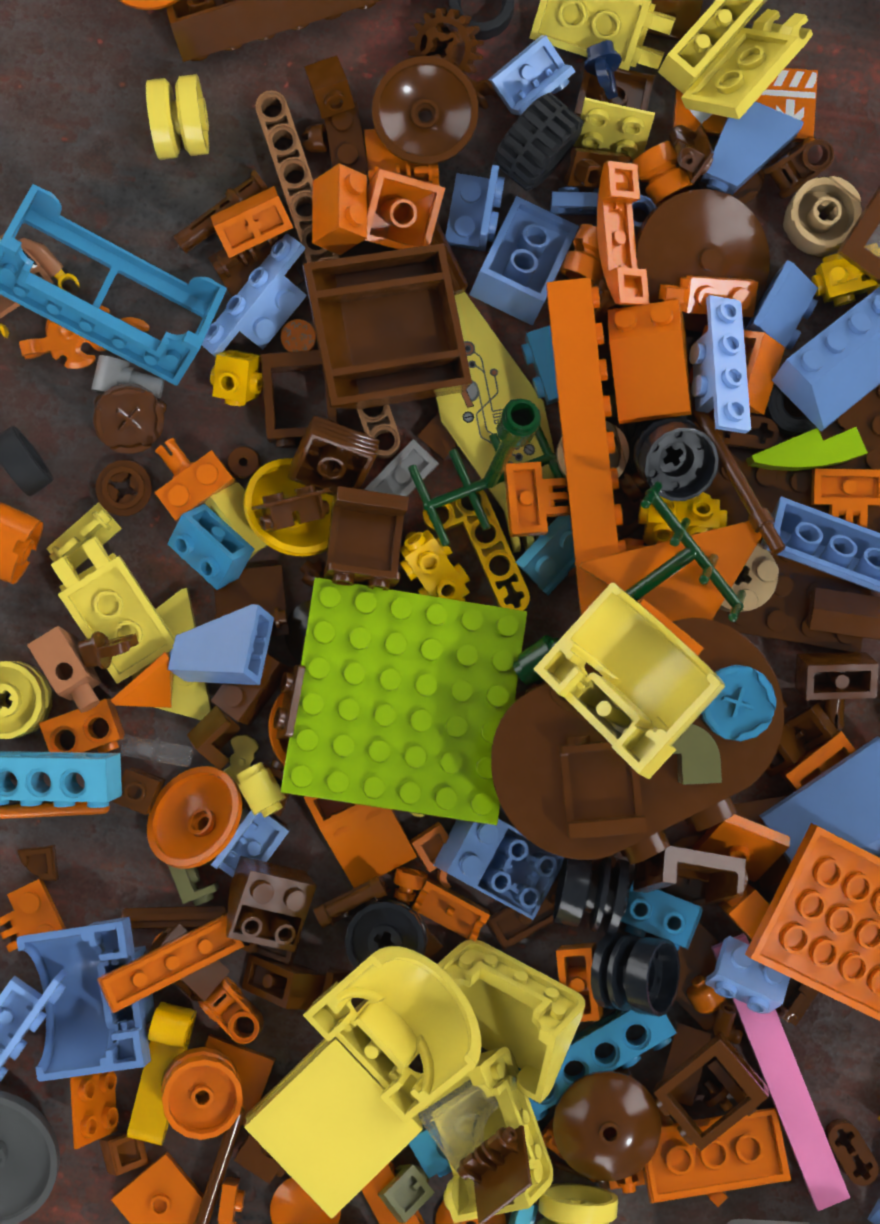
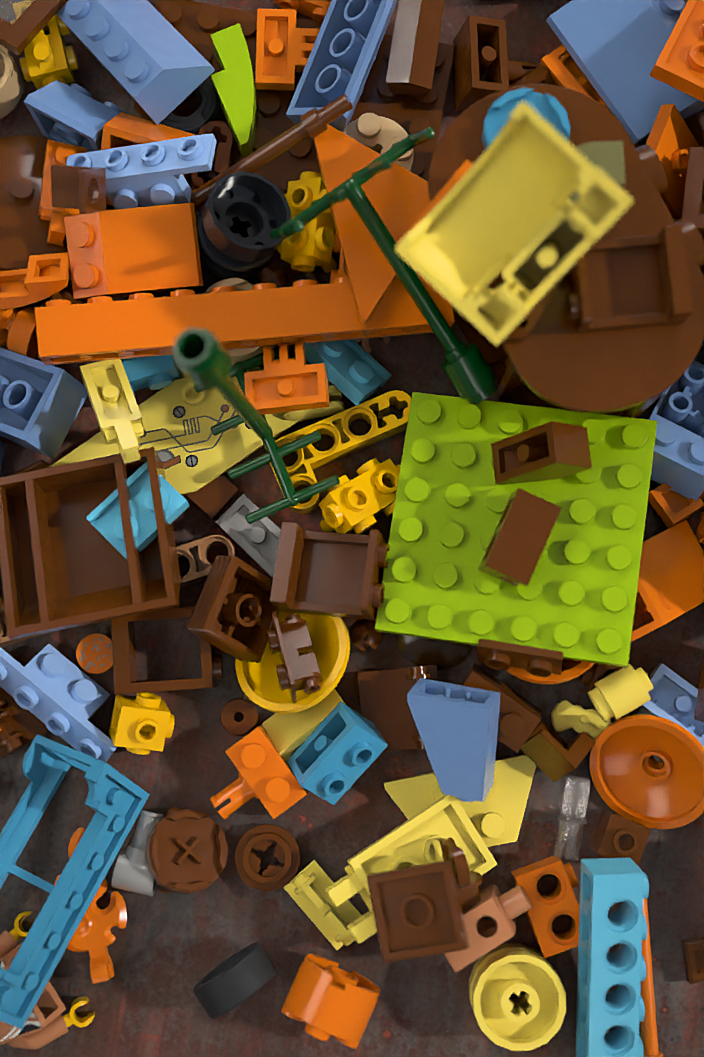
camera: 90 degrees left, 5 degrees down
orange slope [111,652,174,708] -> none
none -> reddish brown bracket [51,165,106,214]
none -> light yellow hinge [80,359,144,464]
none -> medium azure plate [86,461,190,560]
none -> reddish brown tile [367,859,470,963]
none -> reddish brown hinge [478,488,561,586]
none -> reddish brown slope [491,421,592,485]

